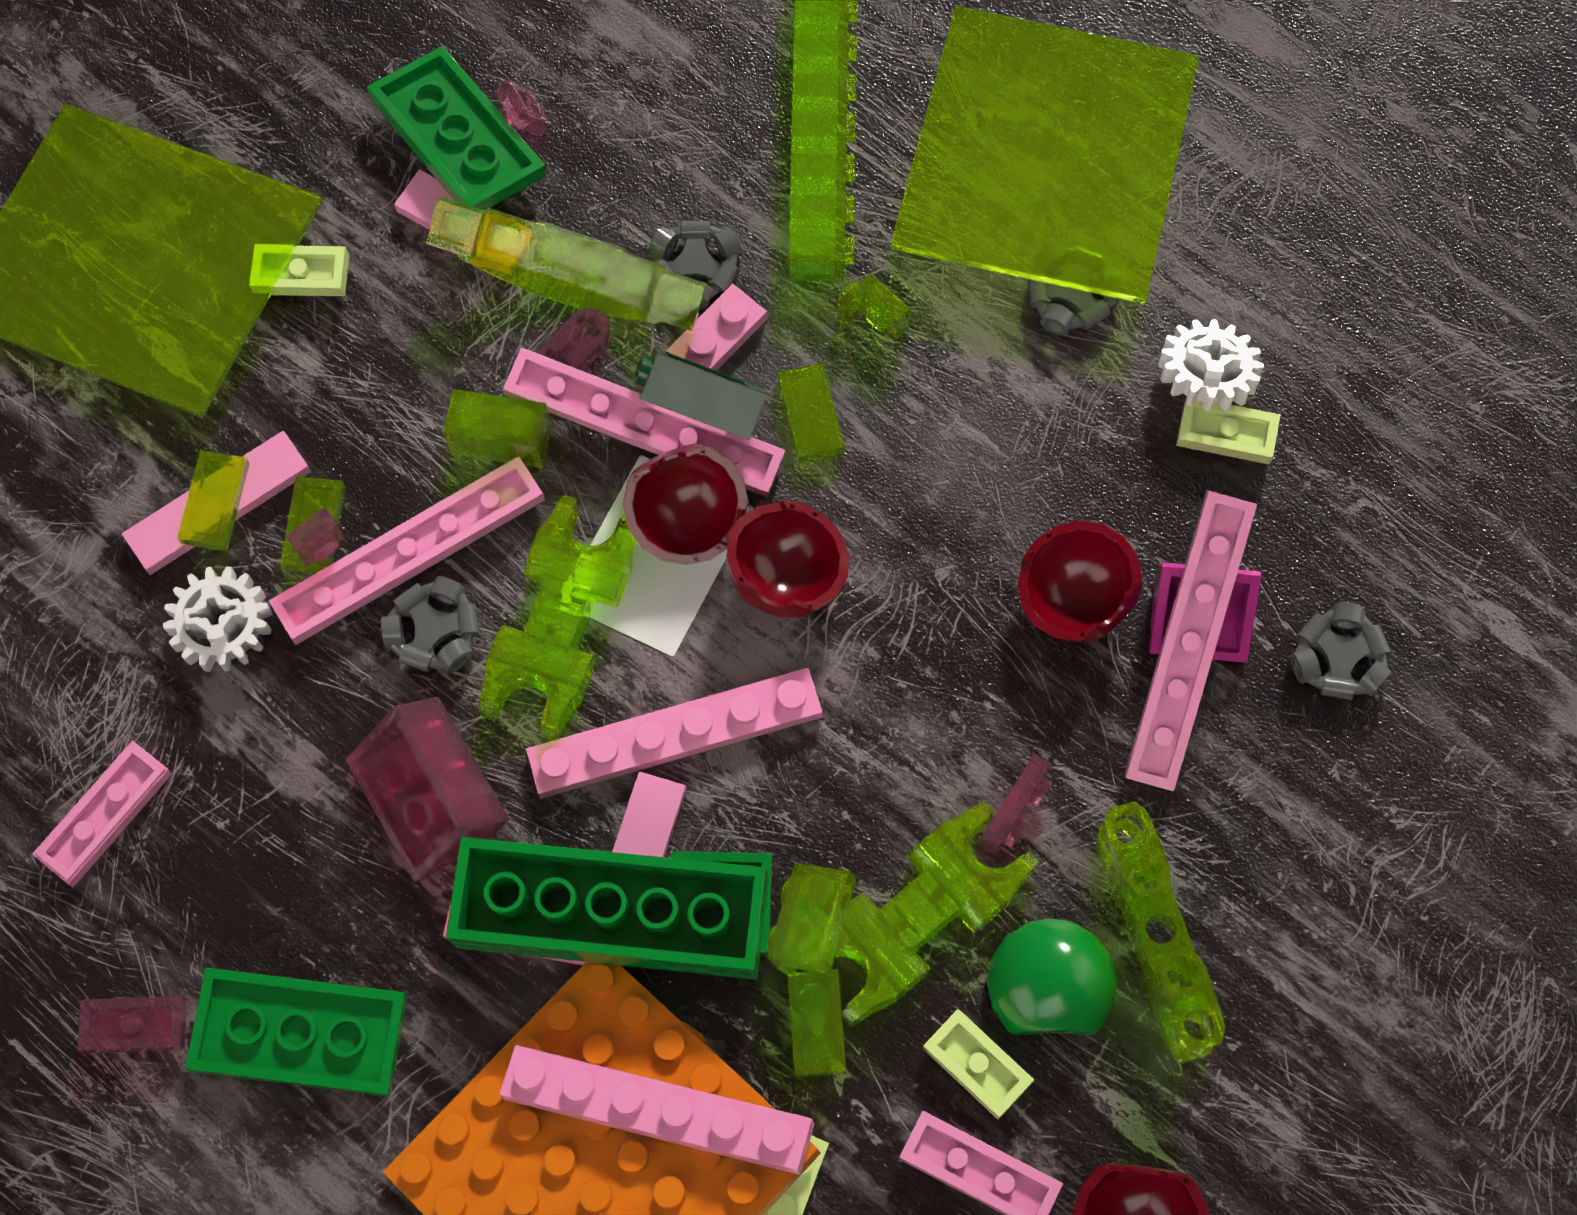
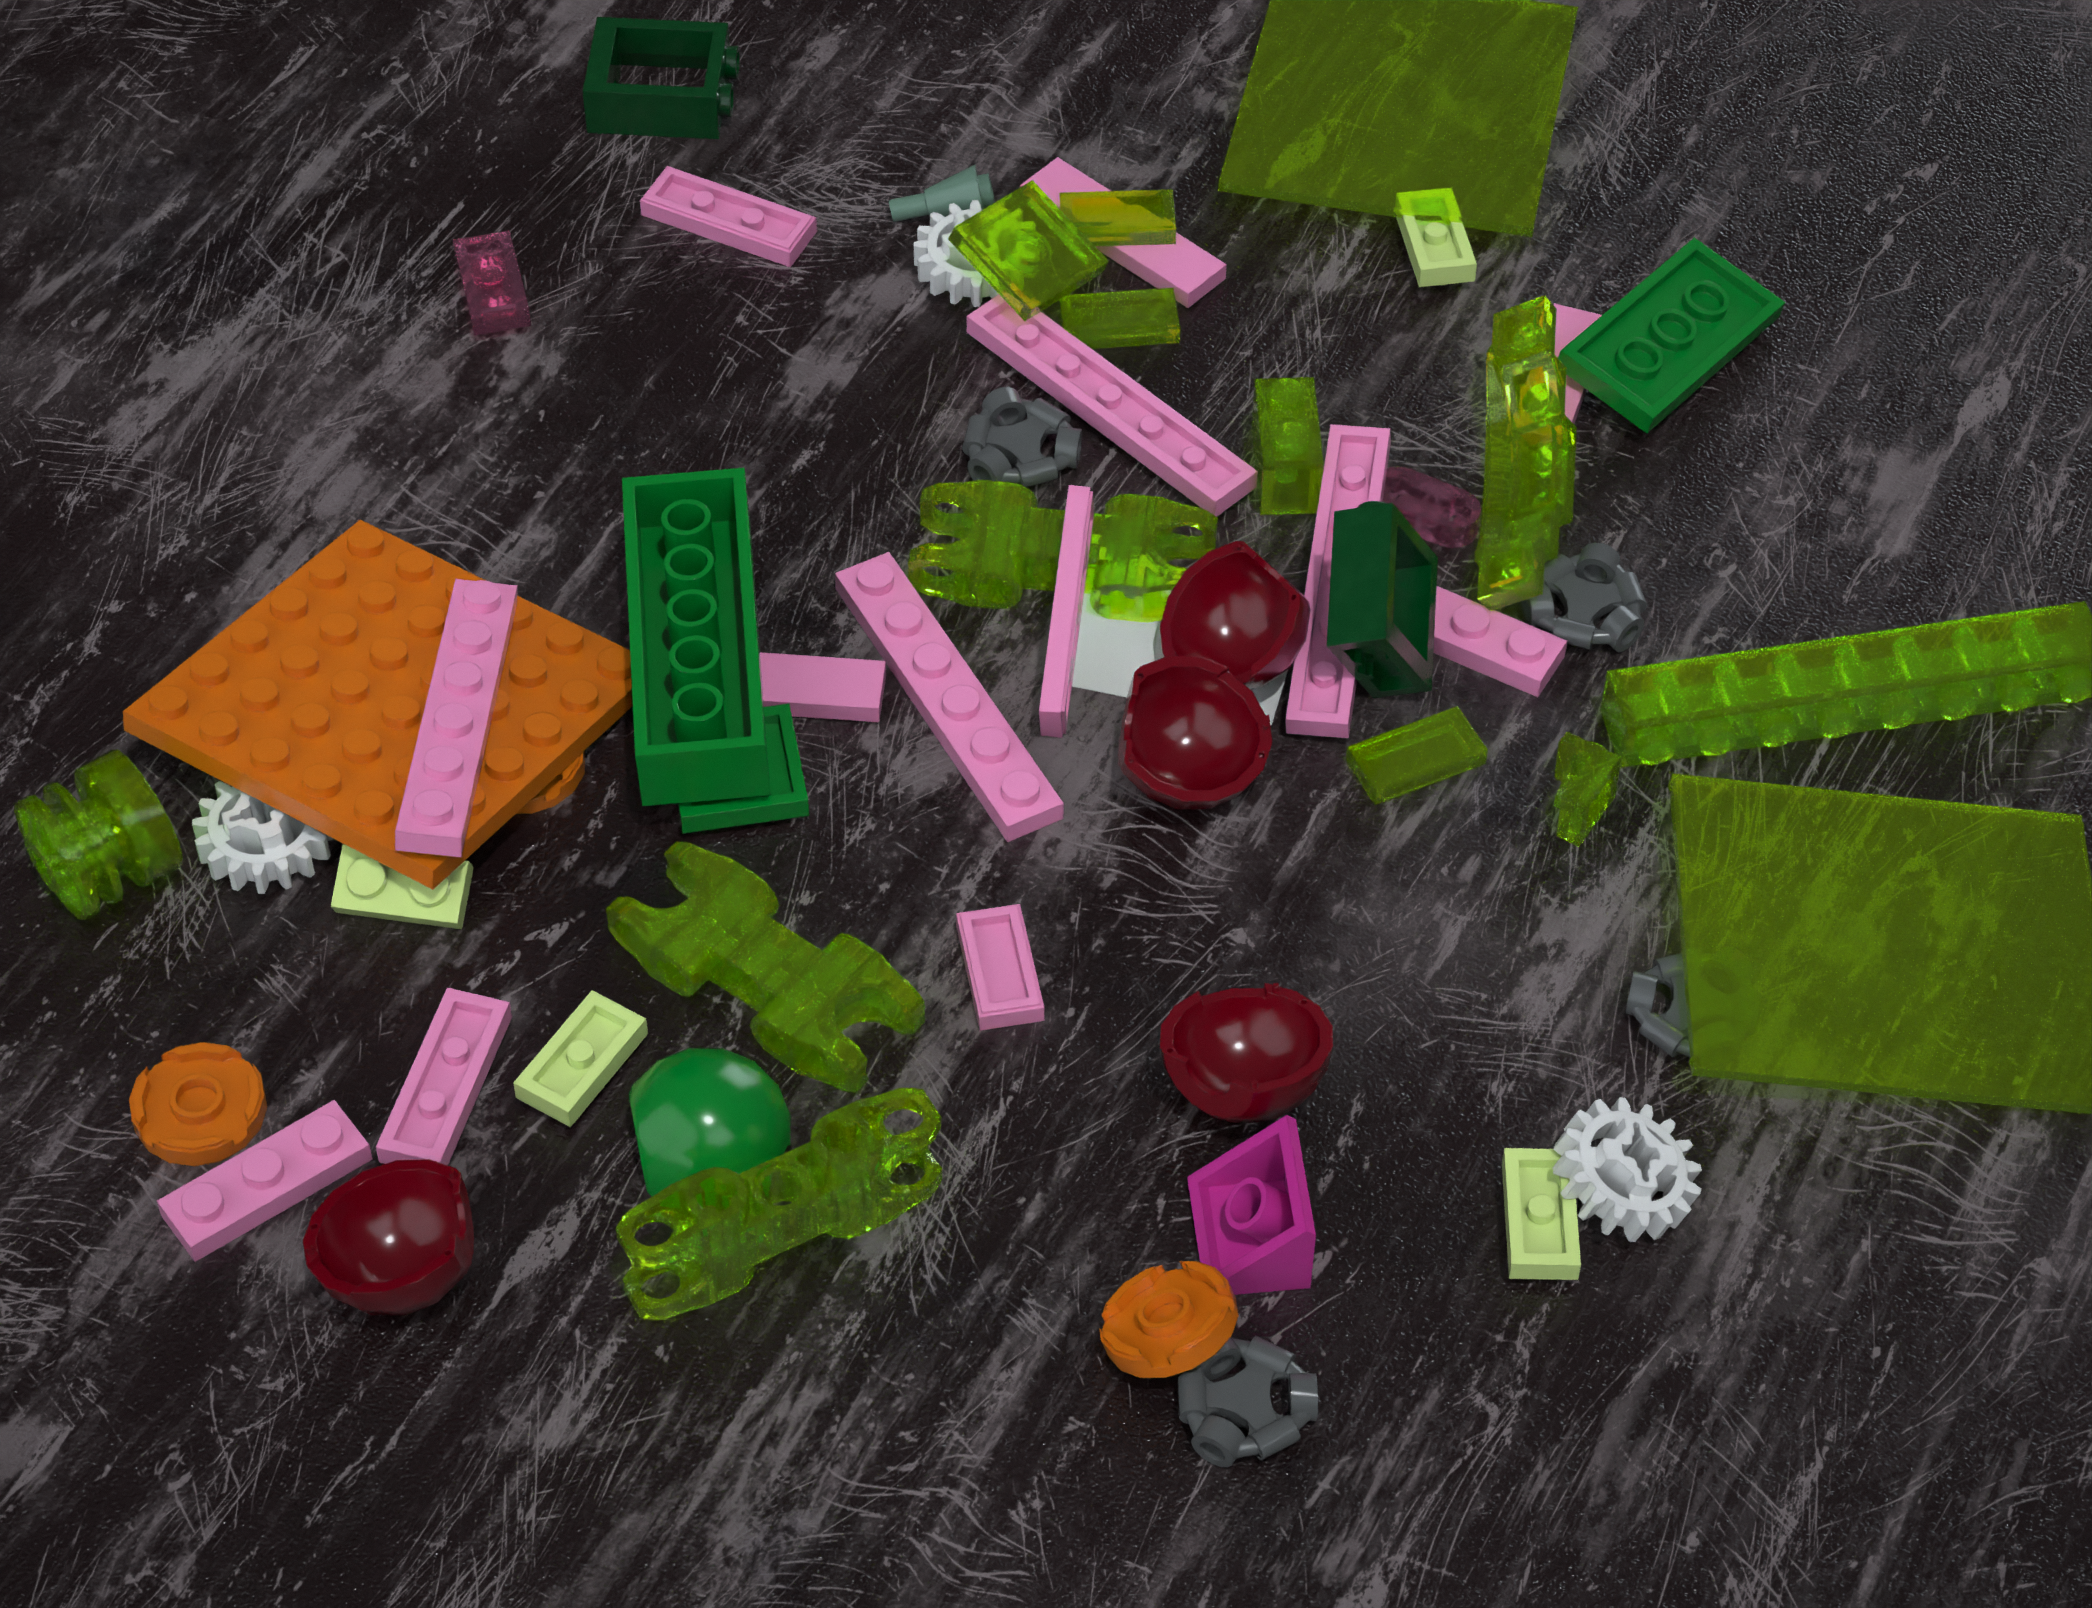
camera: 75 degrees right, 20 degrees down
green plate [185,968,408,1097] -> none
clear pink plate [285,507,345,567] -> none
clear pink slope [345,697,510,883] -> none
clear pink plate [494,79,551,136] -> none
clear neon green bracket [767,863,856,975] -> none
clear neon green plate [787,969,846,1078] -> none
clear pink plate [979,753,1053,856] -> none
bright pink plate [1124,491,1257,791] -> none
none -> sand green cone [889,164,995,222]
none -> clear neon green tile [948,180,1109,321]
none -> bright pink tile [956,904,1044,1031]
none -> bright pink tile [1039,485,1094,738]
none -> orange tile [1099,1261,1239,1378]

